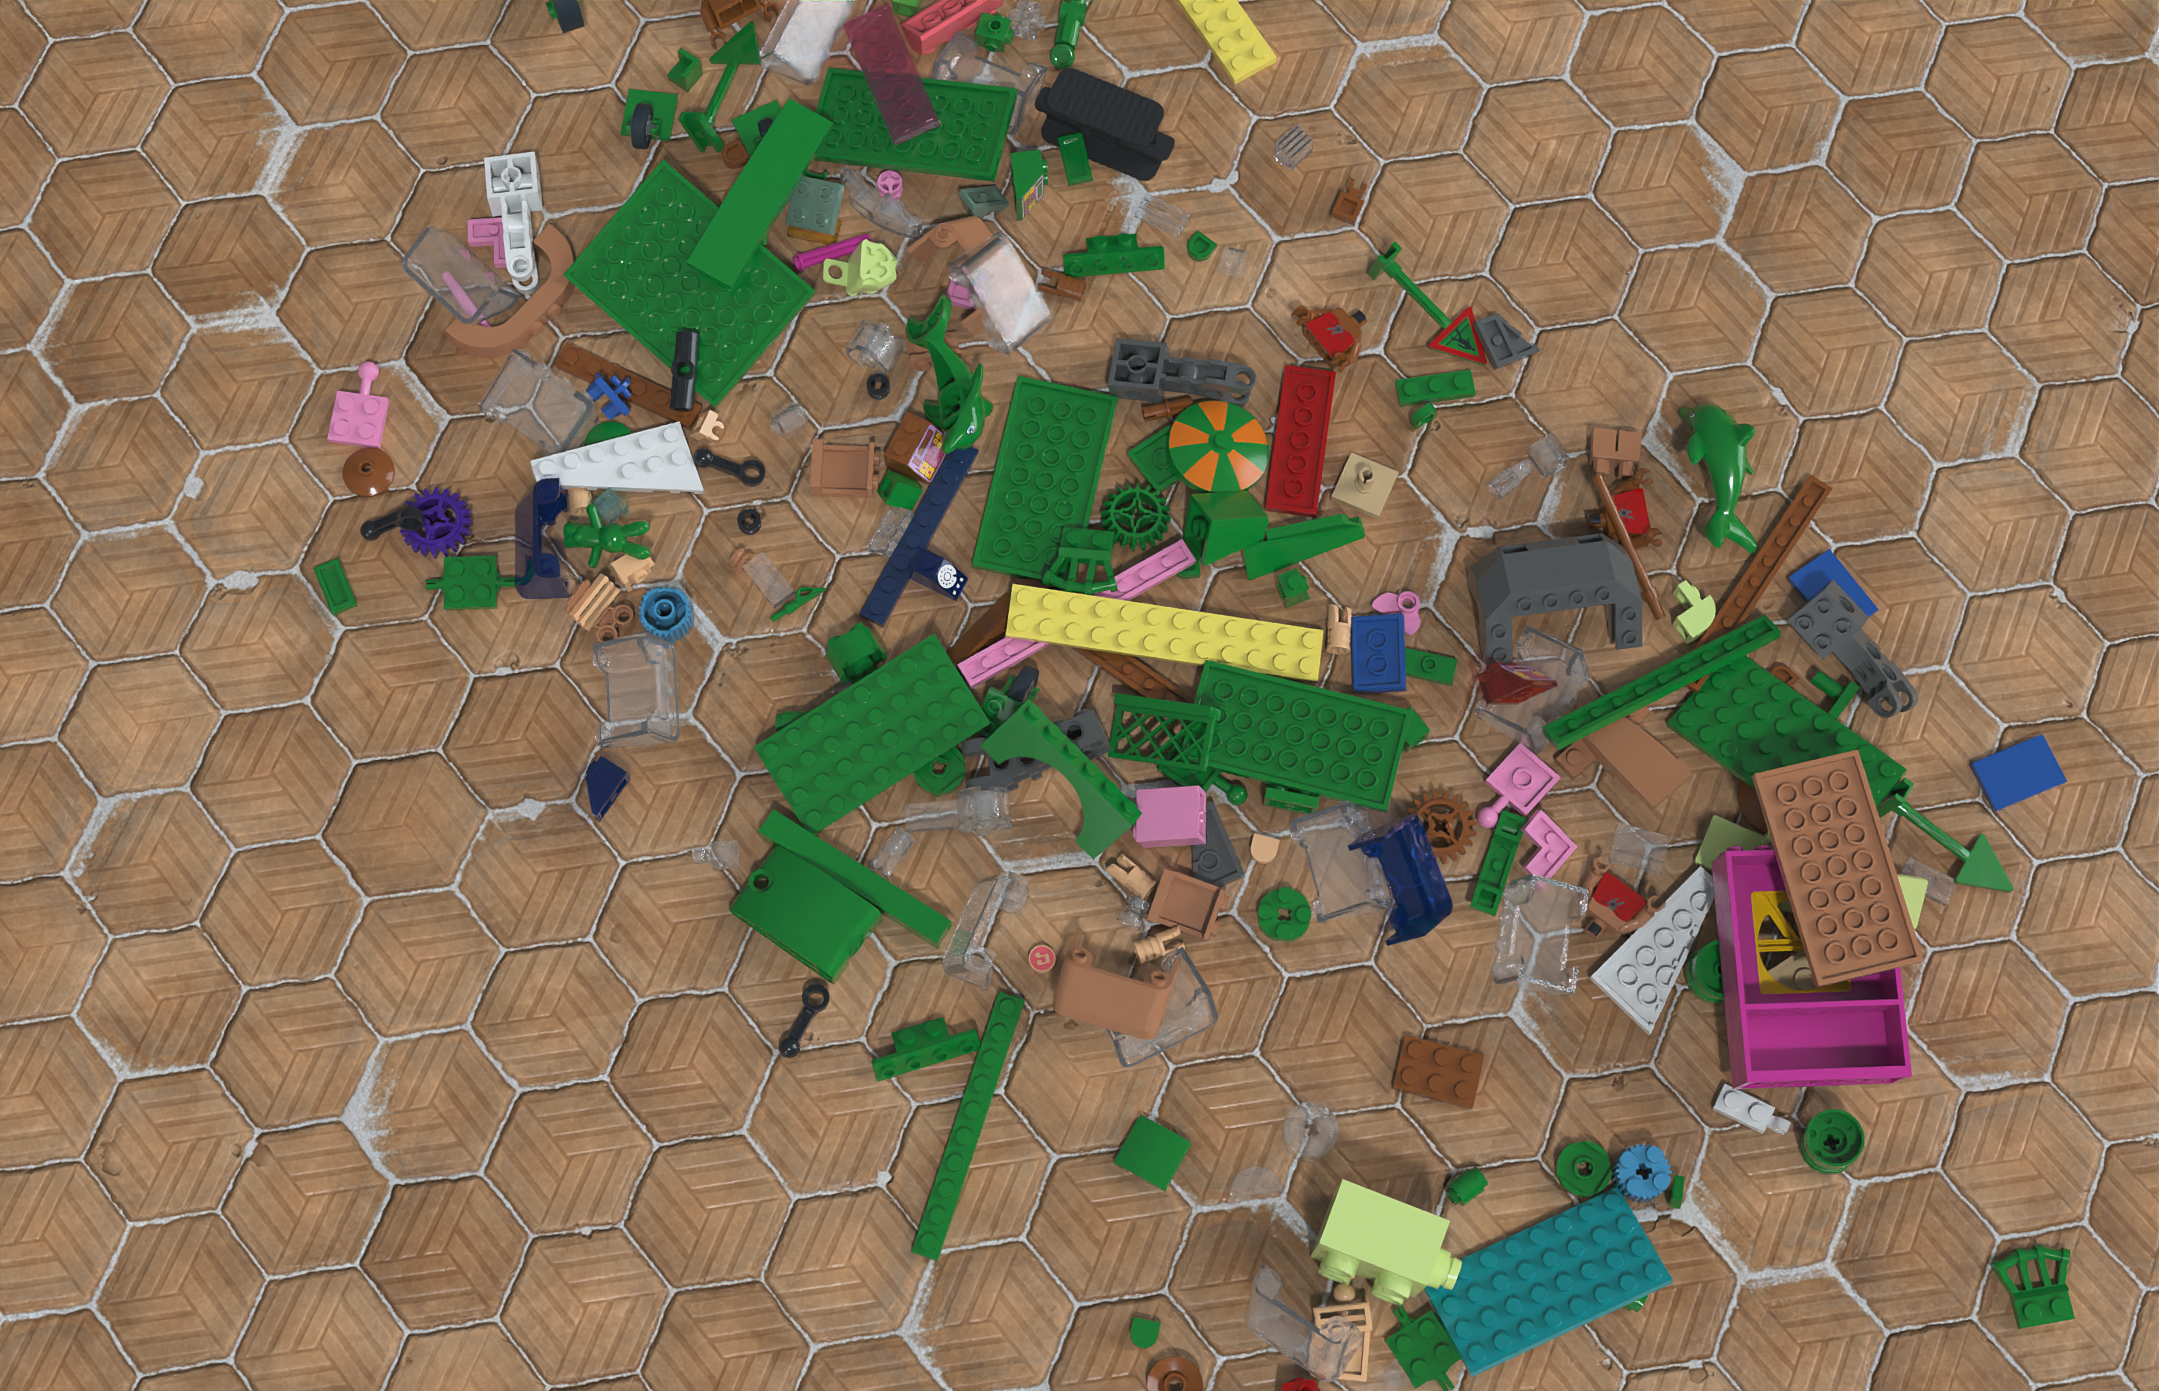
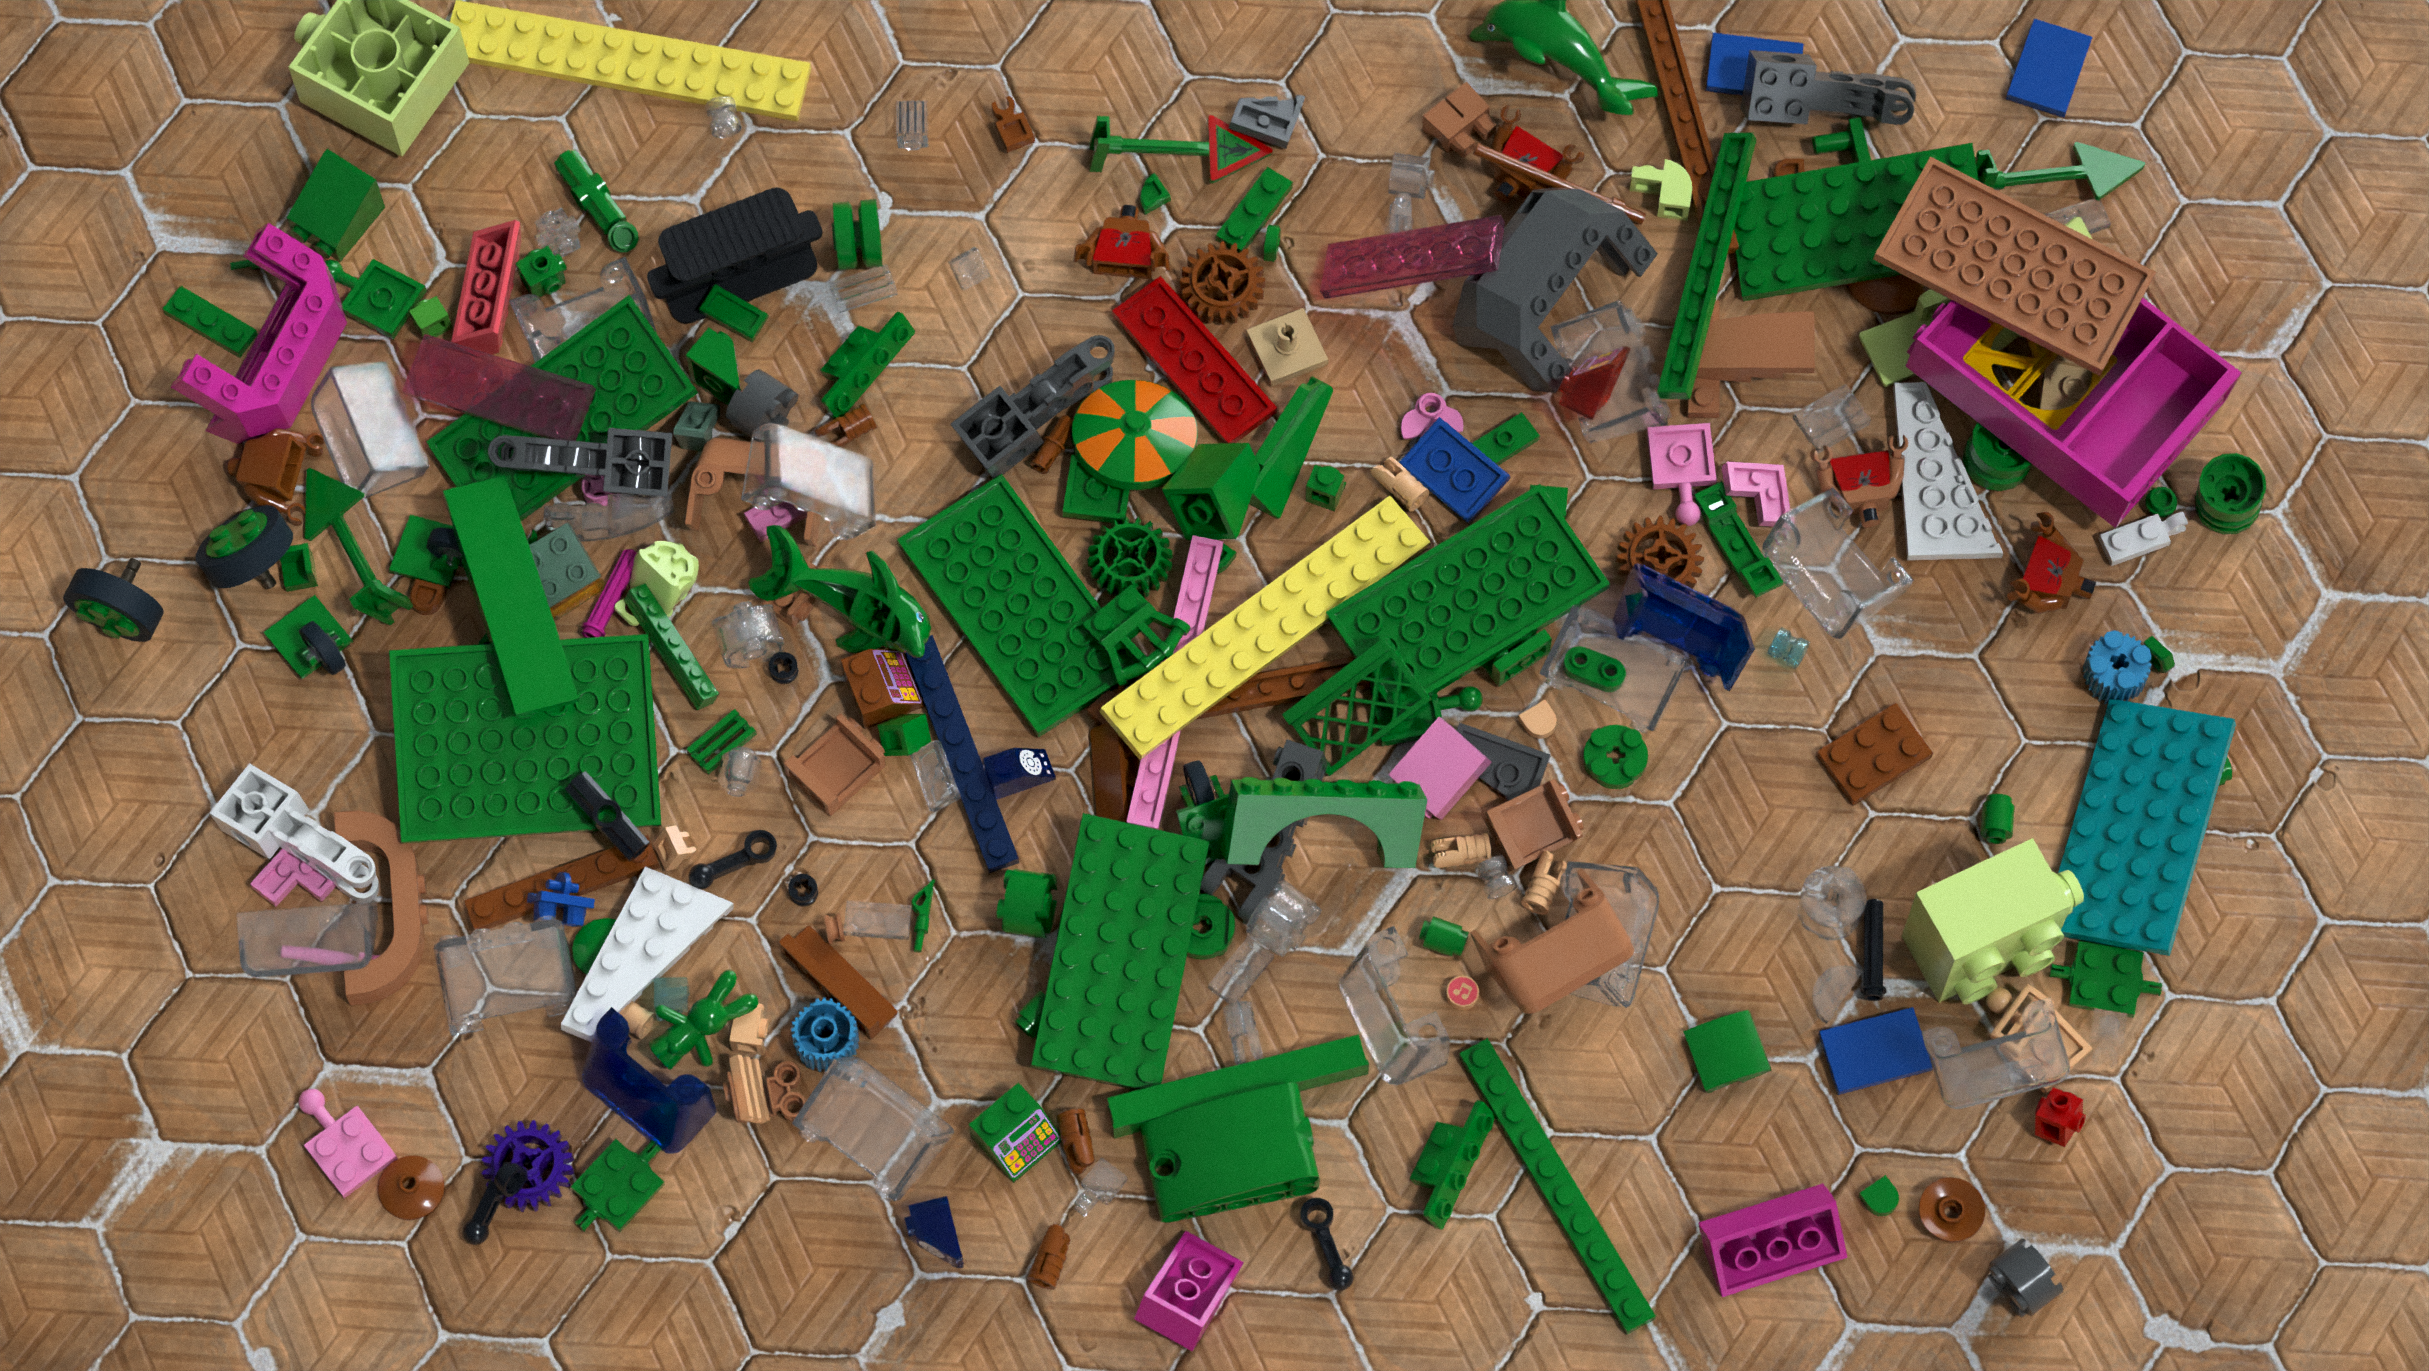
camera: 45 degrees left, 5 degrees down
green tile [313,558,358,616] -> none
green tile [1187,230,1218,262] -> none
green plate [1555,1141,1612,1198] -> none
none -> black wheel [196,505,293,589]
none -> dark grey brick [488,428,672,498]
none -> green piece [624,583,719,710]
none -> green tile [686,709,757,775]
none -> clear wheel [705,96,742,138]
none -> dark grey brick [726,369,799,444]
none -> dark orange panel [779,926,898,1040]
none -> green wheel [832,199,883,270]
none -> green slope [968,1082,1063,1183]
none -> dark orange hinge [1027,1224,1071,1290]
none -> dark orange hinge [1056,1109,1095,1175]
none -> dark pink slope [1134,1231,1244,1351]
none -> green tile [1140,173,1171,215]
none -> dark orange gear [1180,241,1266,325]
none -> clear pink plate [1320,215,1505,299]
none -> green brick [1419,916,1469,957]
none -> green plate [1563,646,1626,692]
none -> dark pink slope [1698,1184,1848,1297]
none -> clear light blue wheel [1767,627,1810,669]
none -> blue tile [1818,1007,1933,1095]
none -> black axle [1860,899,1886,1001]
none -> torso [2007,512,2096,614]
none -> green plate [2145,487,2177,518]

